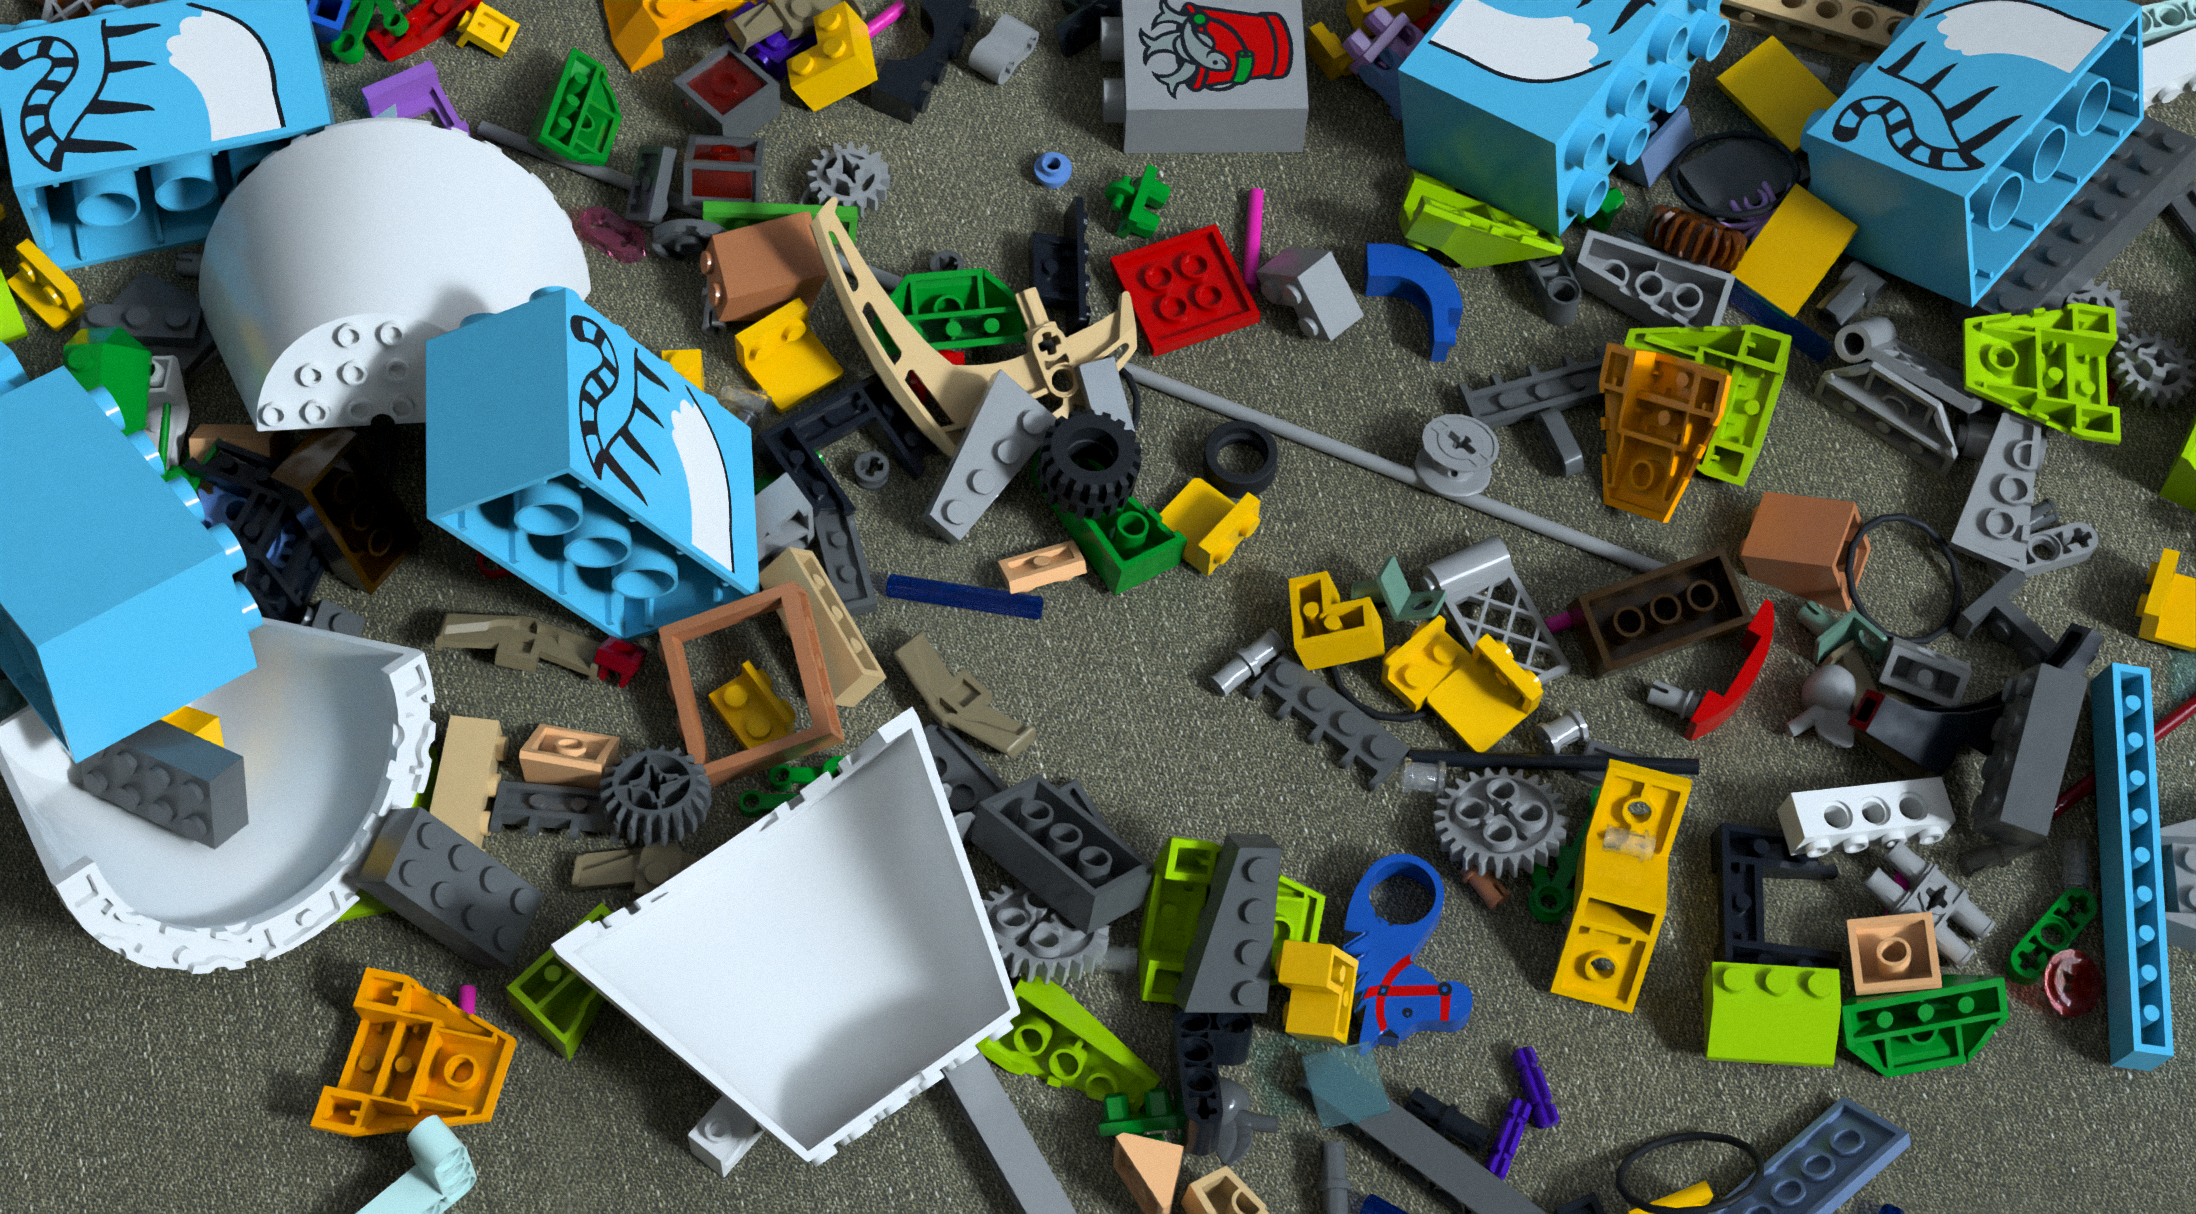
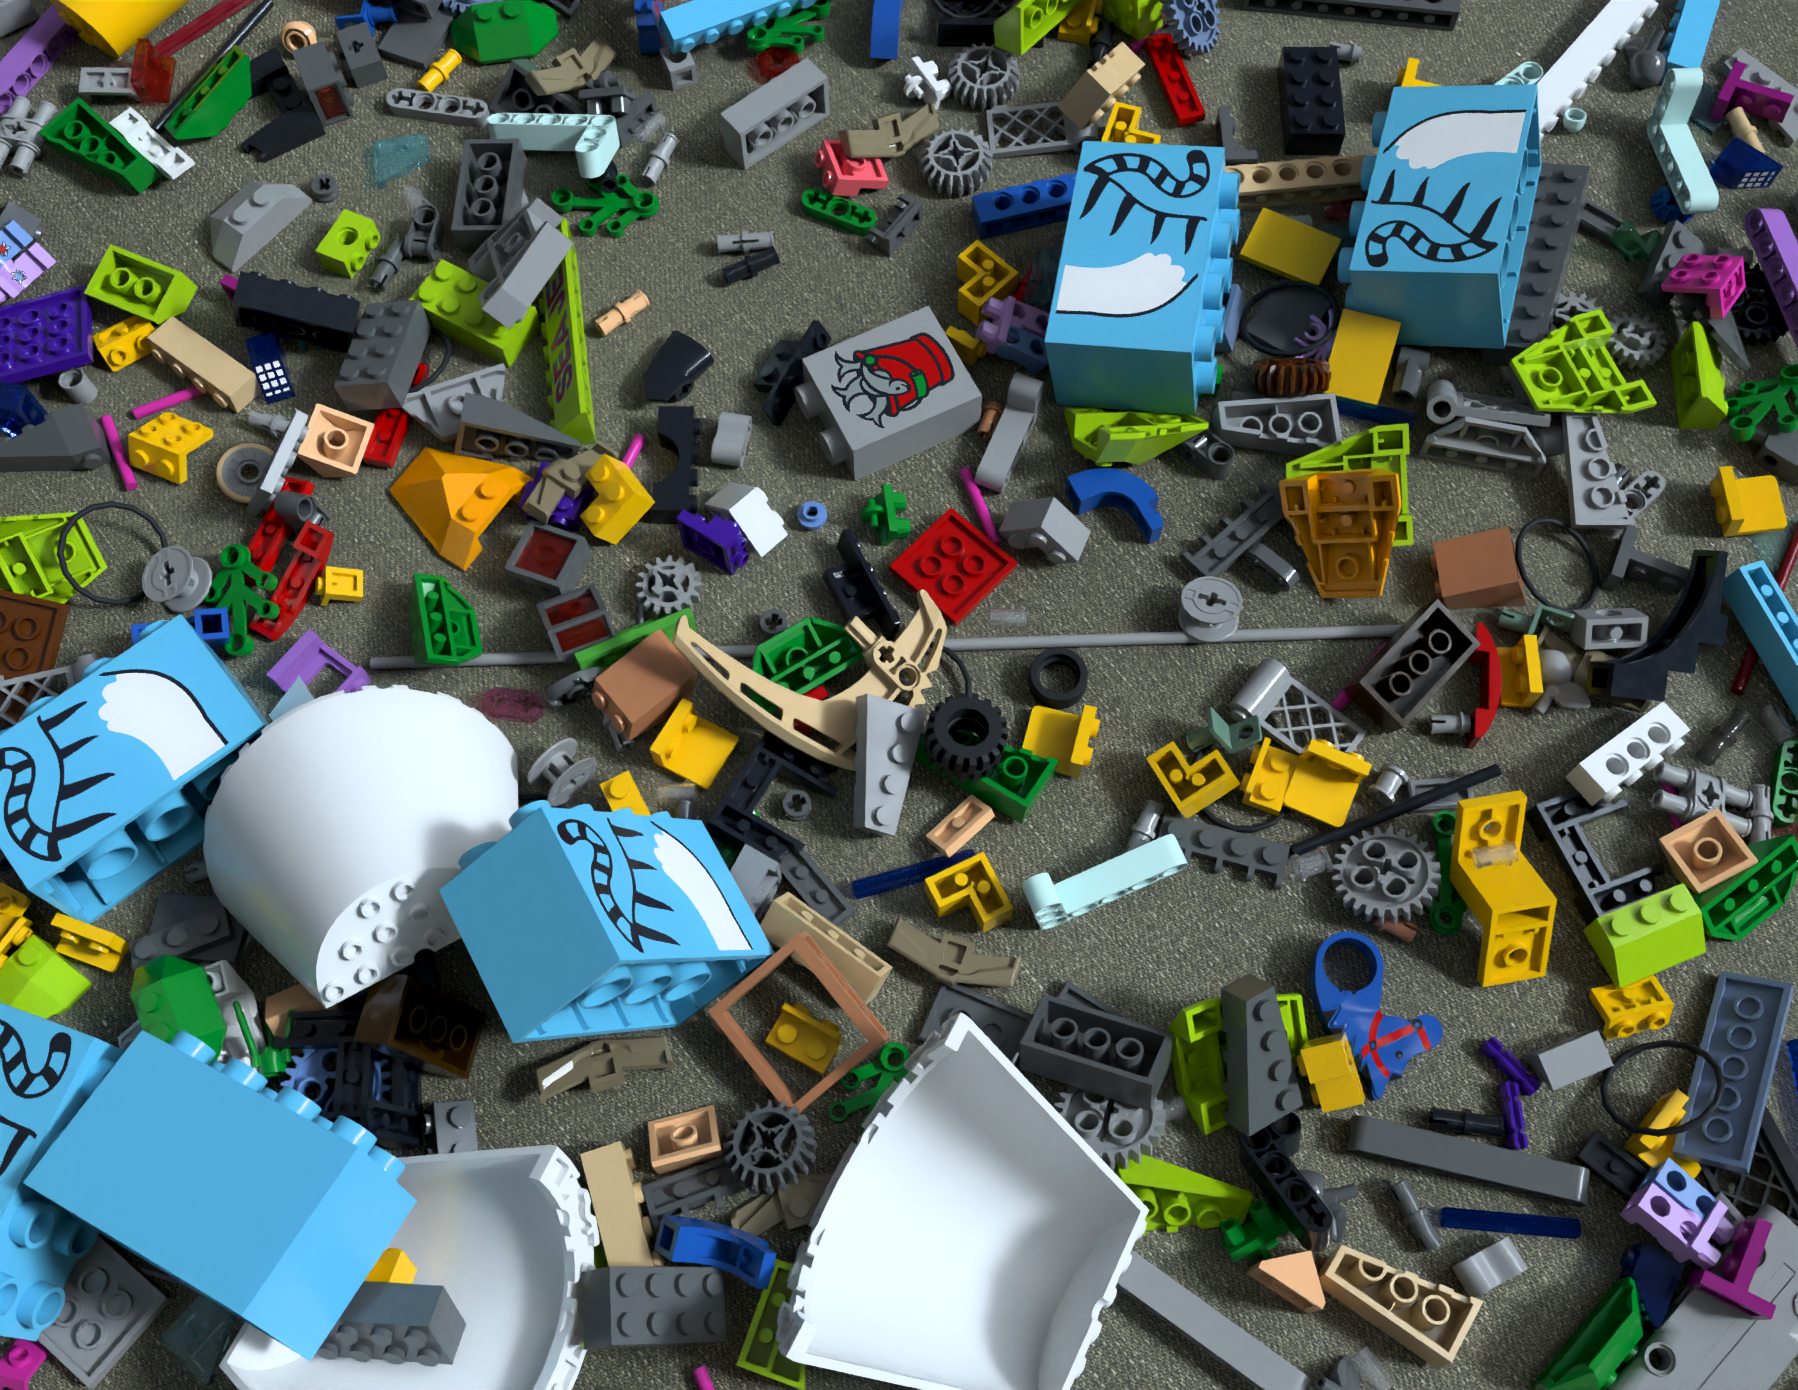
camera: 20 degrees left, 5 degrees up
dark red tile [594,636,648,688] -> none
dark grey bracket [624,146,677,229] -> none
tile [1074,356,1135,432] -> none
clear light blue piece [1301,1041,1391,1129] -> none
dark grey brick [1970,663,2089,846] -> none
none -> light grey piece [527,738,597,806]
none -> blue arch [654,1215,776,1289]
none -> dark purple plate [676,509,750,575]
none -> white brick [704,482,788,557]
none -> yellow brick [924,852,1014,933]
none -> light grey beam [974,372,1045,493]
none -> nougat pin [976,401,1004,441]
none -> clear pin [990,605,1027,630]
none -> light aqua beam [1021,834,1188,930]
none -> yellow bracket [1496,635,1543,707]
none -> light grey hinge [1525,1030,1614,1091]
none -> yellow bracket [1589,975,1674,1040]
none -> light grey pin [1746,784,1774,844]

